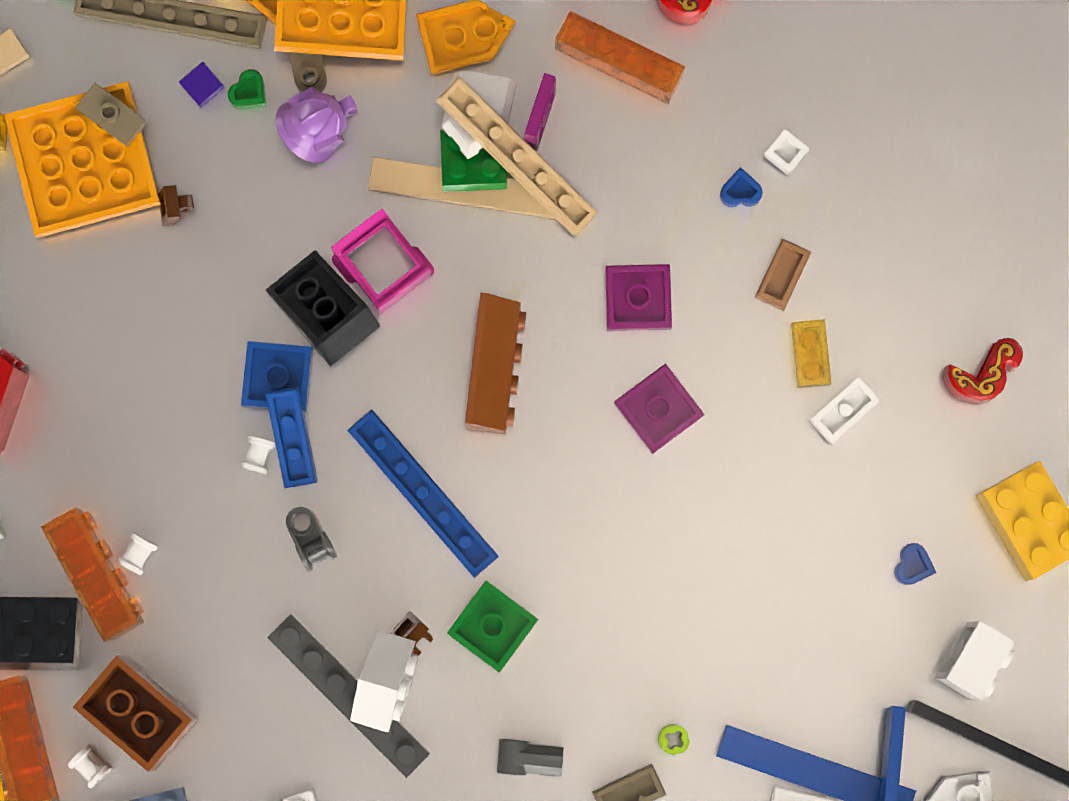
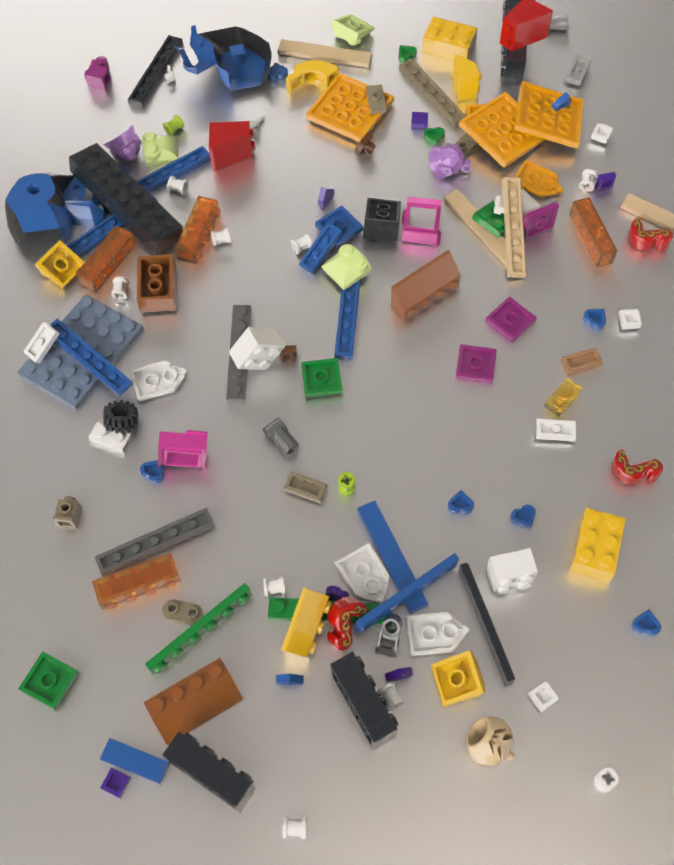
camera: 45 degrees right, 20 degrees down
dark grey piece [286,507,337,572] -> none
none -> tile [318,187,335,208]
none -> yellowish green slope [322,244,371,290]
none -> blue tile [447,490,474,514]

